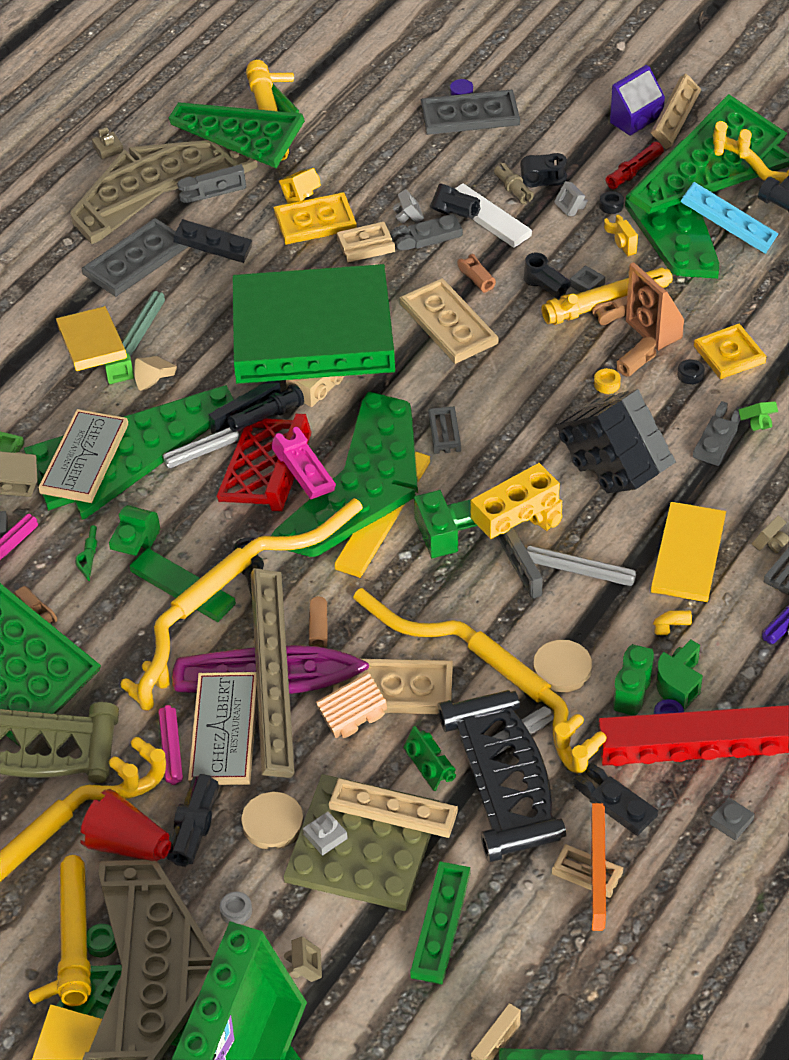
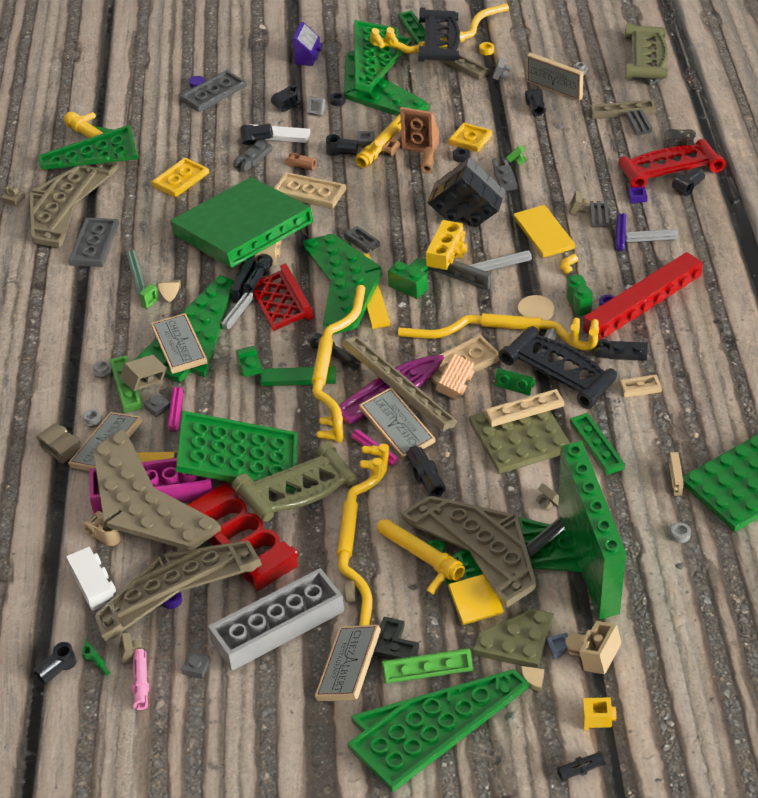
camera: 35 degrees left, 5 degrees down
yellow tile [56,306,127,371] -> none
green hand [75,525,98,581] -> none
red cone [80,789,171,862] -> none
black plate [174,219,252,263] -> none
dark grey hinge [177,164,247,203] -> none
light grey tile [219,892,252,924] -> none
tan tile [241,792,304,849] -> none
dark pink plate [272,427,336,500] -> none
yellow brick [279,168,321,203] -> none
light grey tile [303,812,348,856] -> none
medium nougat bar [309,596,327,648] -> none
tan plate [337,222,395,263] -> none
light grey tile [393,189,424,224] -> none
dark tan pin [494,163,534,204] -> none
orange tile [591,803,606,931] -> none
yellow tile [594,368,621,394] -> none
yellow plate [604,215,638,256] -> none
red pin [605,142,664,189] -> none
tan tile [651,74,701,149] -> none
green brick [656,639,703,711] -> none
medium azure tile [681,182,778,254] -> none
dark grey plate [710,797,755,841] -> none

